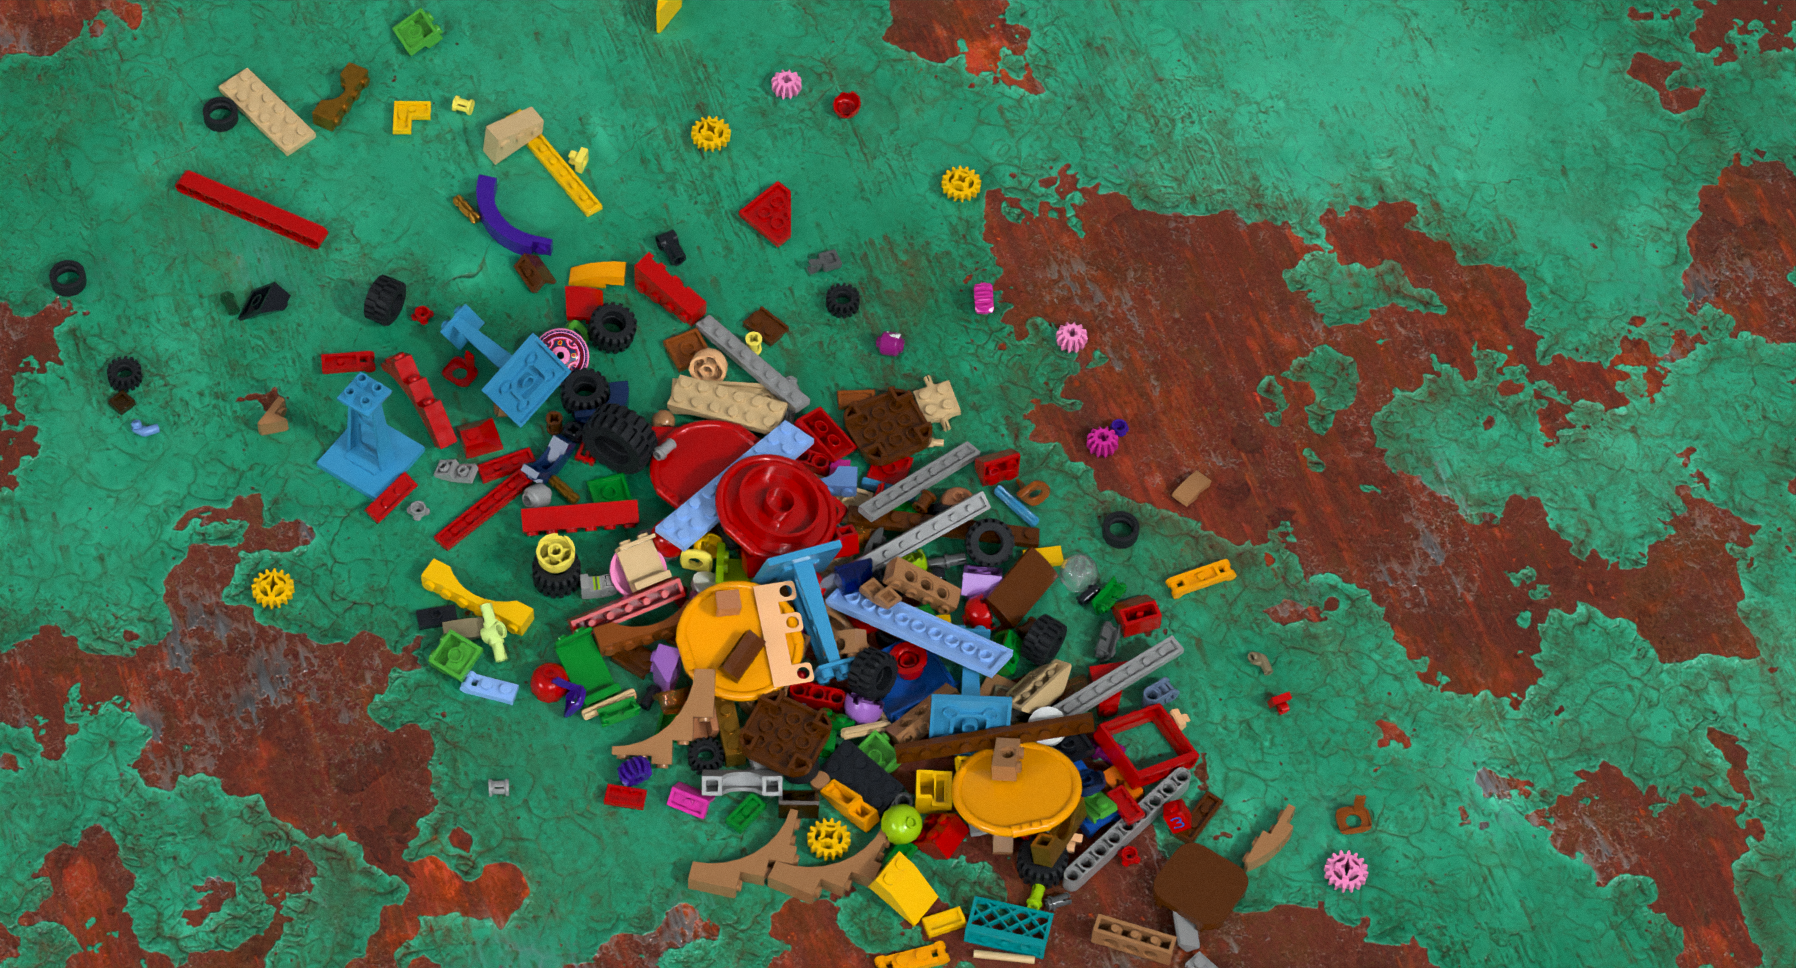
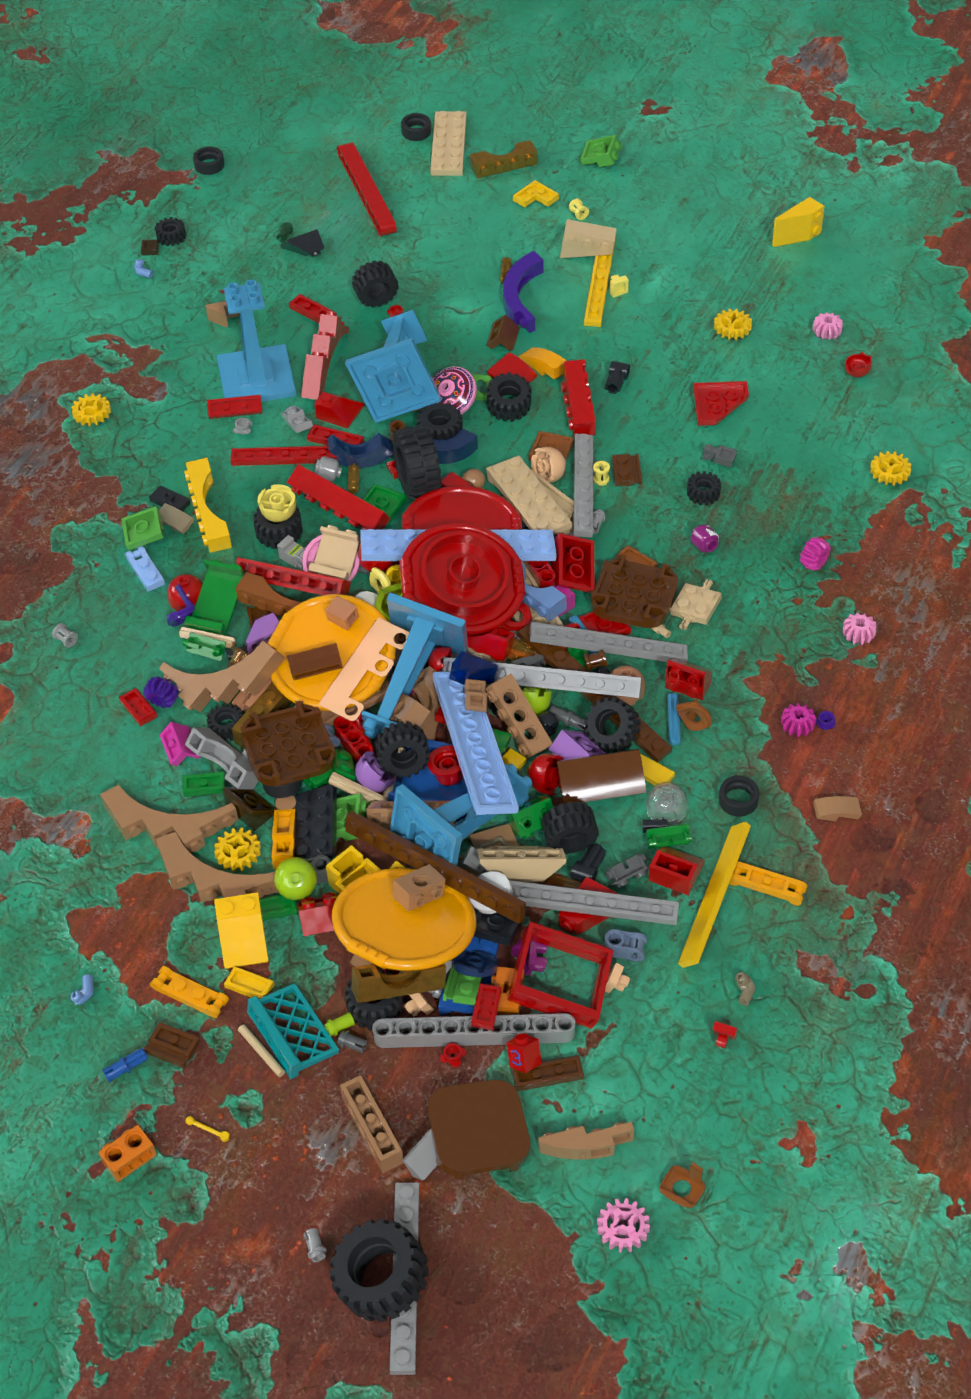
camera: 50 degrees right, 5 degrees down
yellowish green pin [480,603,508,663] -> none
light grey pin [653,438,677,461] -> none
none -> black piece [570,843,606,883]
none -> yellow tile [678,821,751,968]

